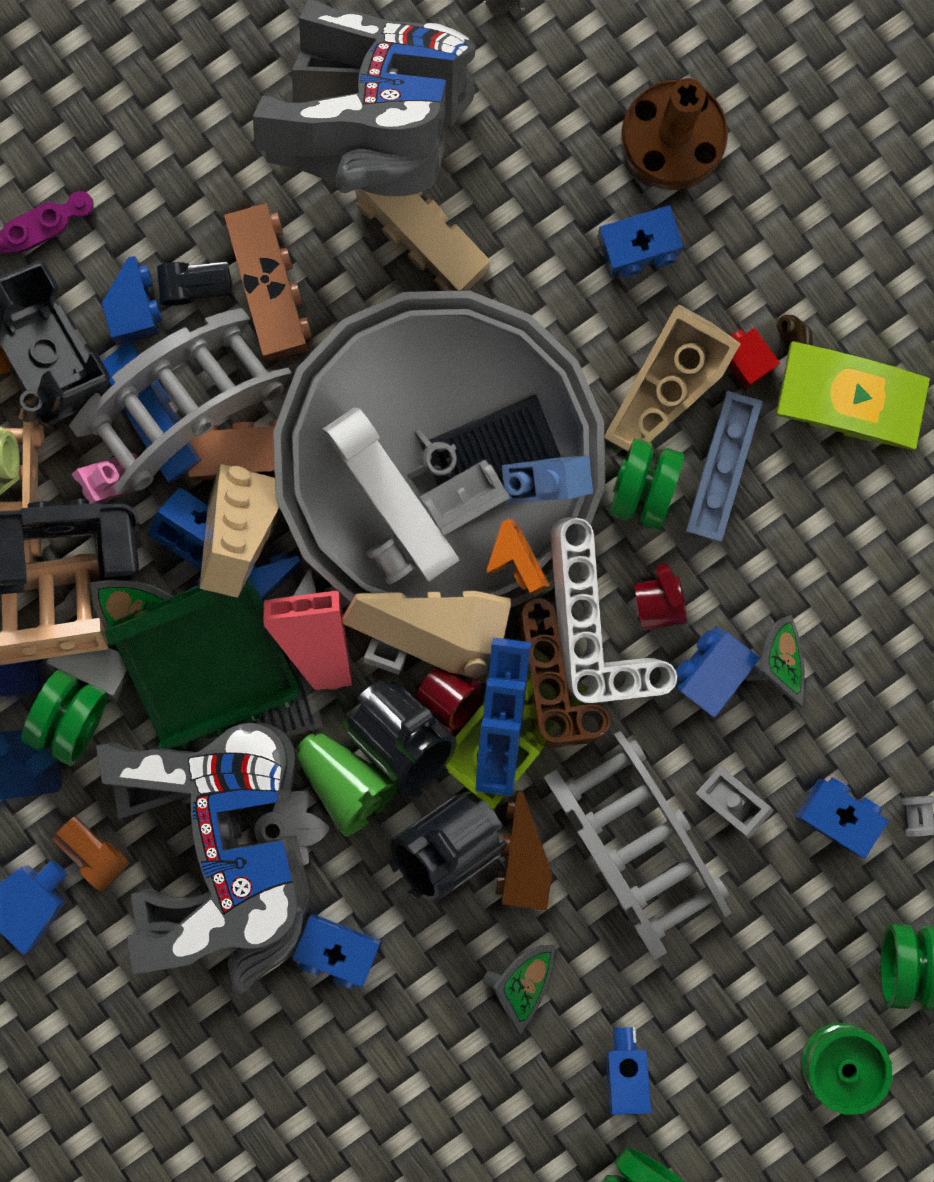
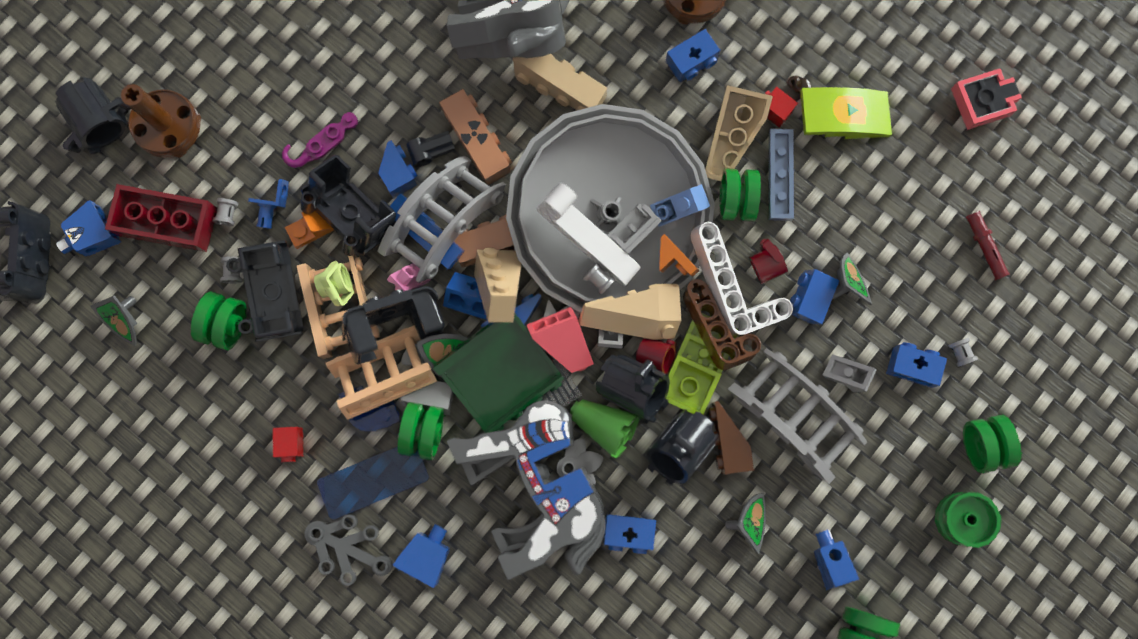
camera: 15 degrees left, 5 degrees down
dark orange piece [52,816,129,892] -> none
black window [420,394,561,487] -> none
blue slope [475,637,531,796] -> none

